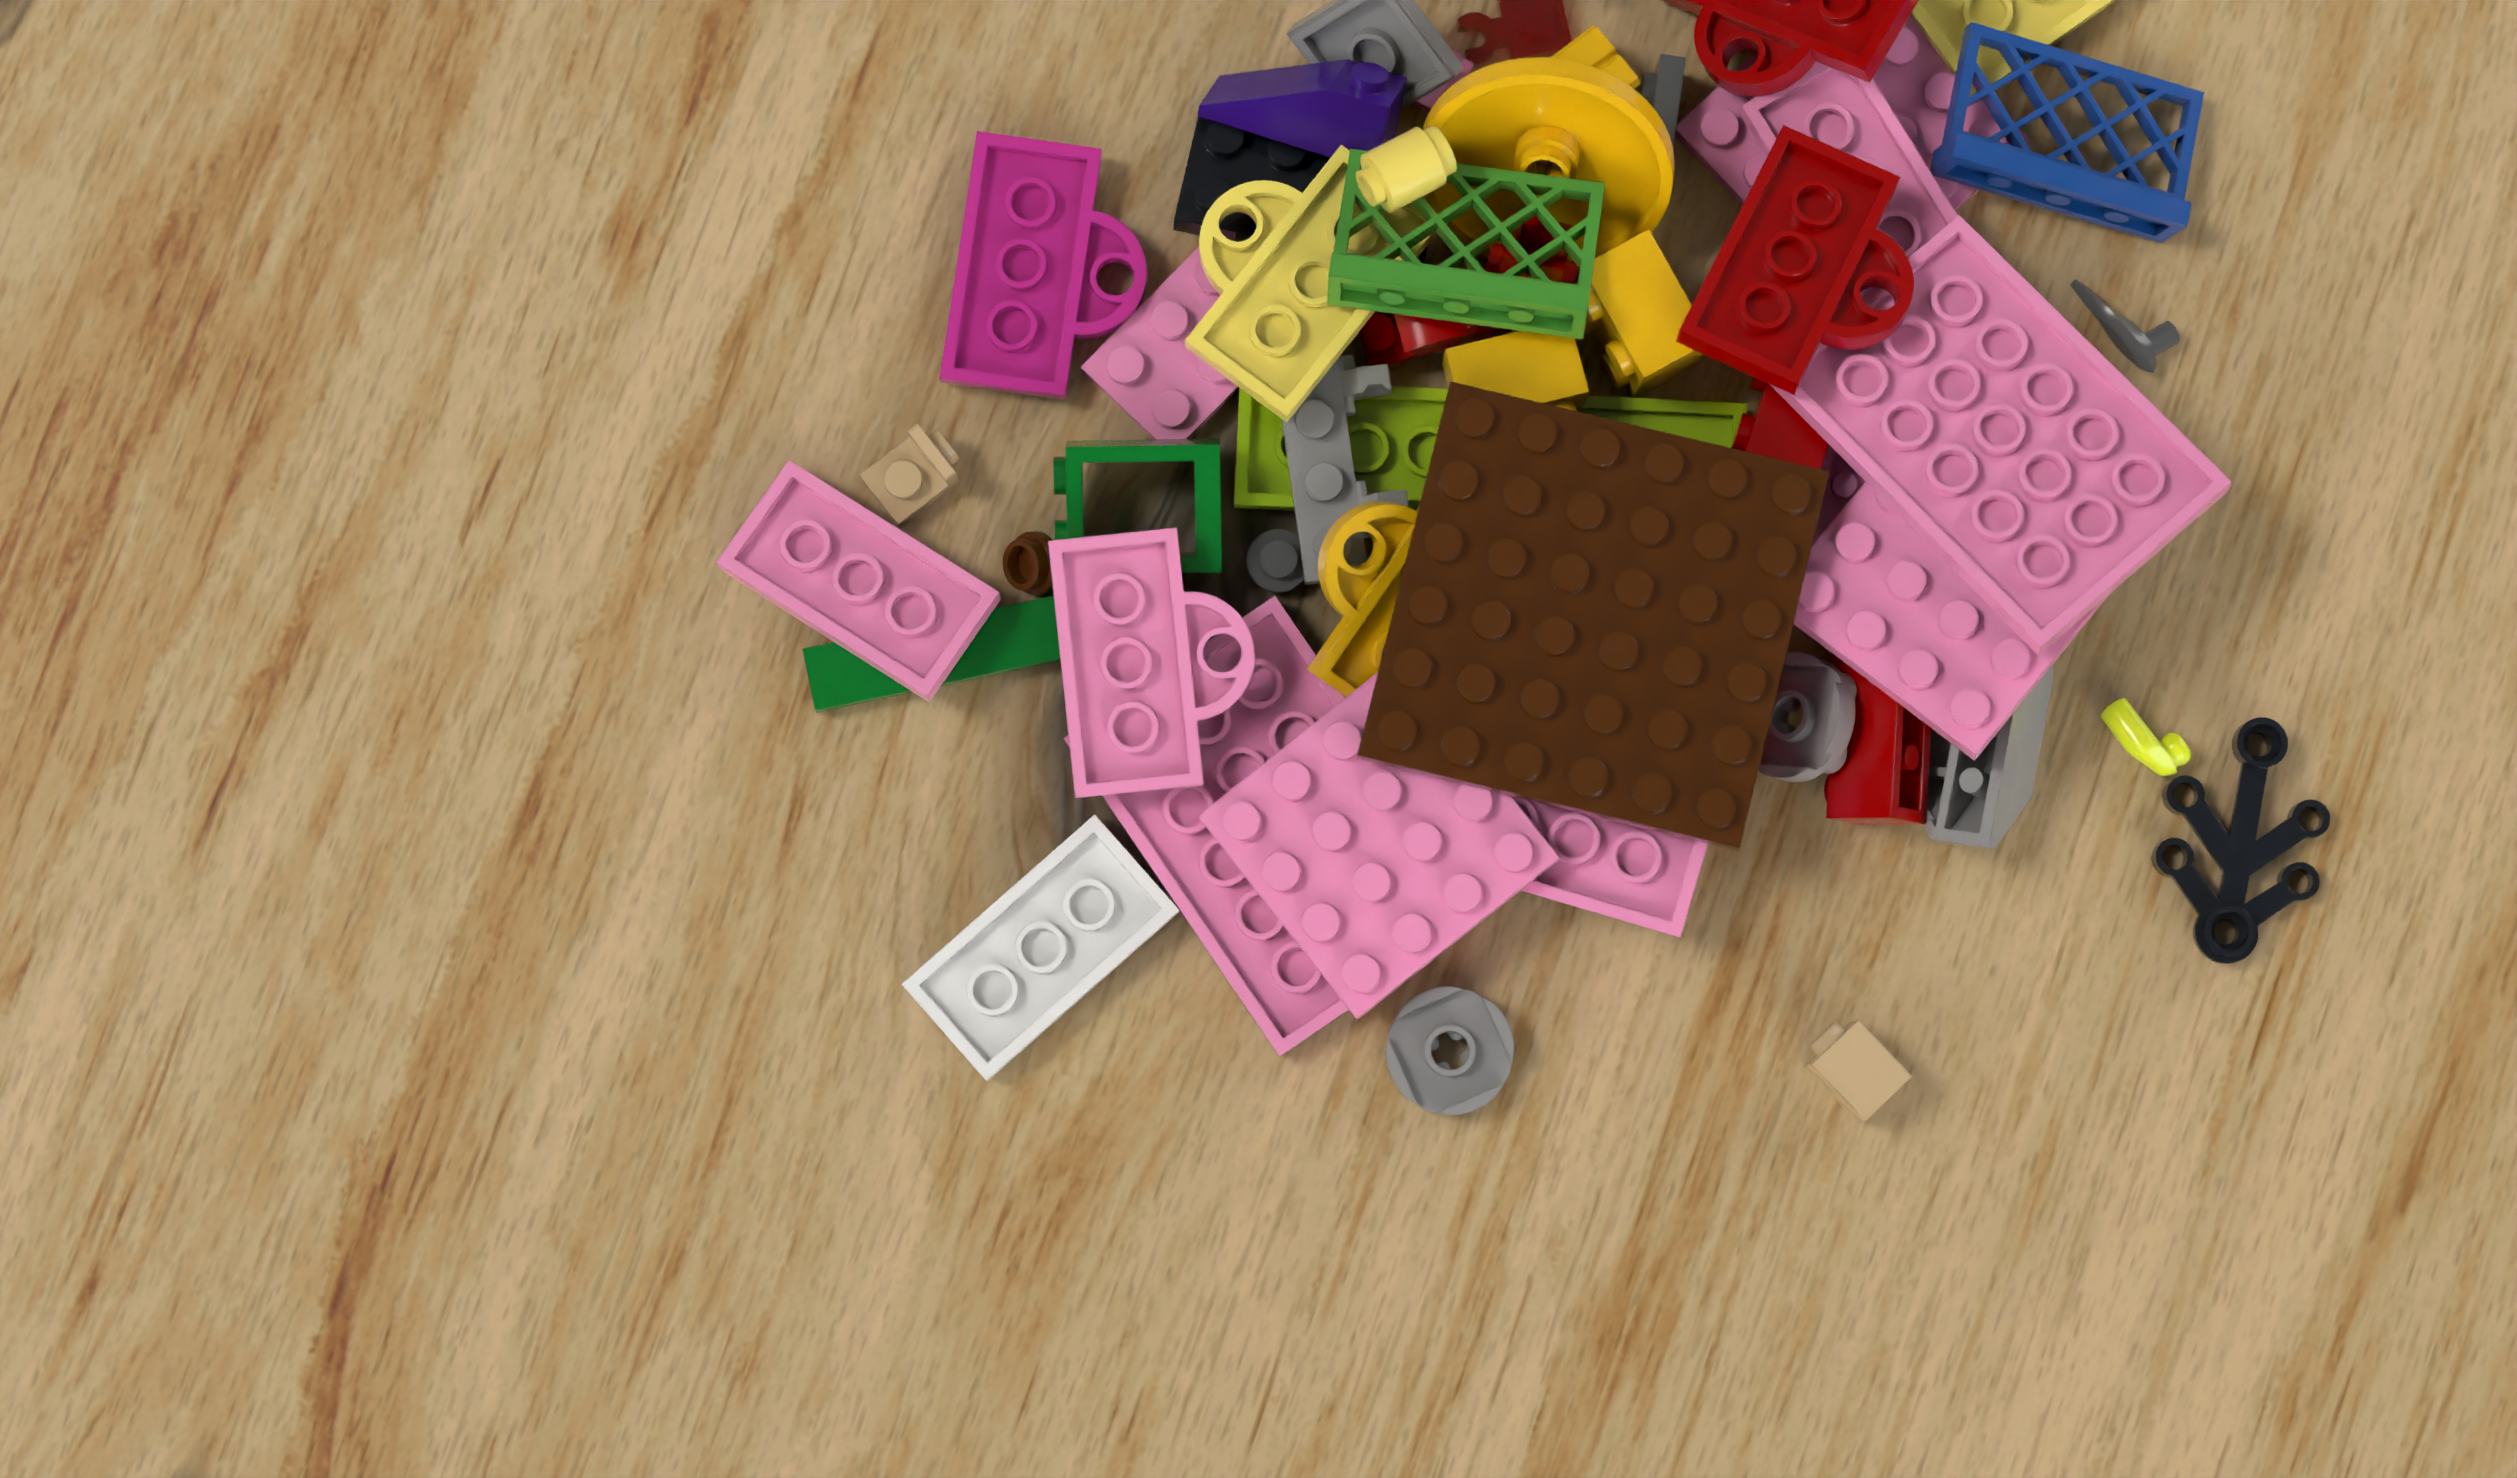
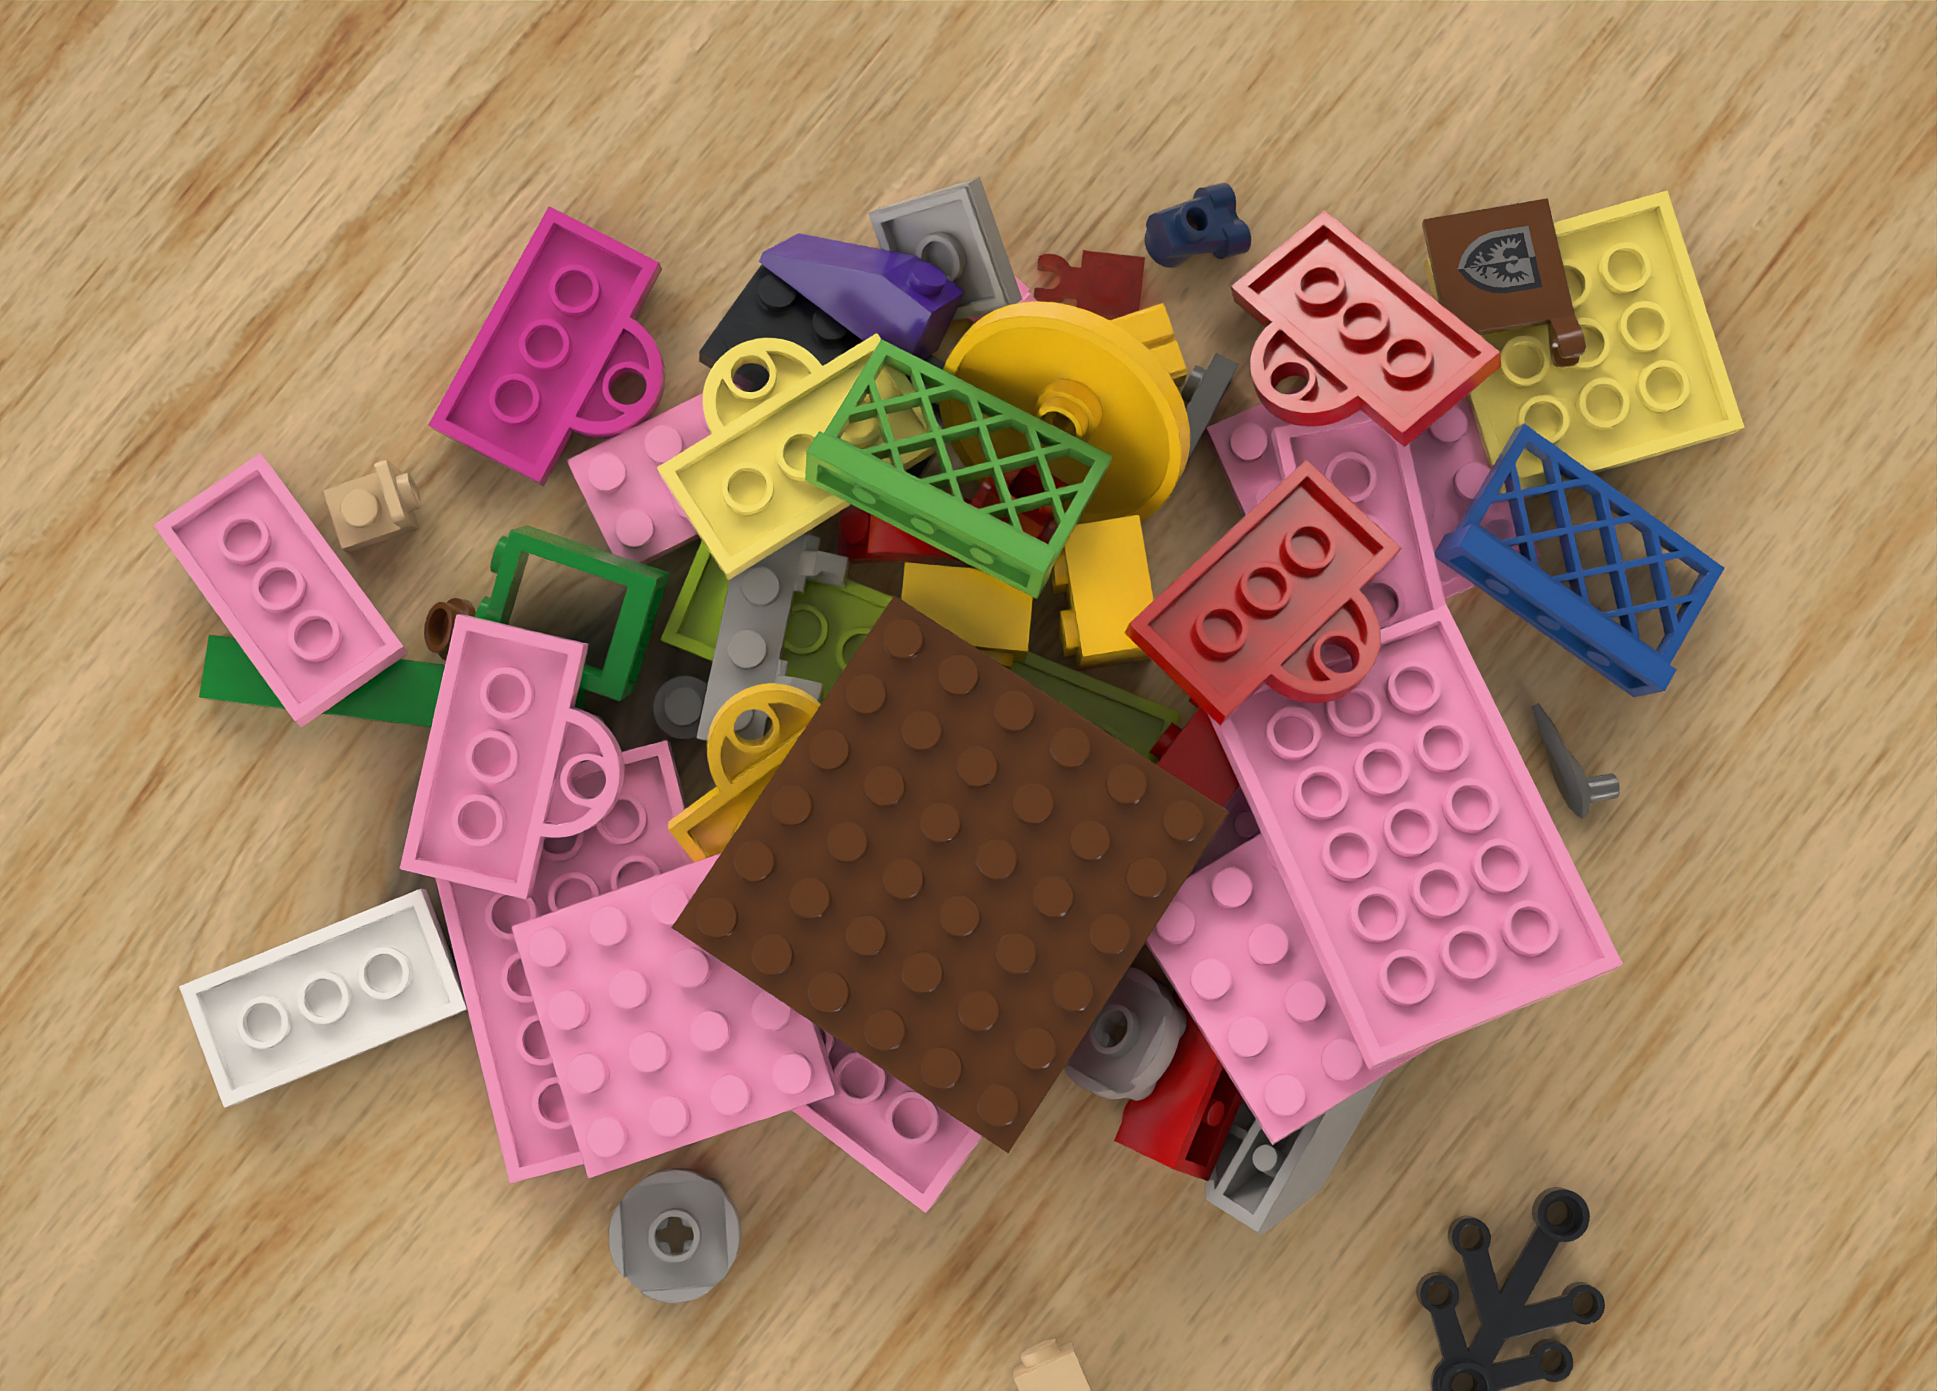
camera: 25 degrees right, 0 degrees up
light yellow brick [1356,126,1457,213] -> none
neon yellow arm [2101,698,2191,776] -> none

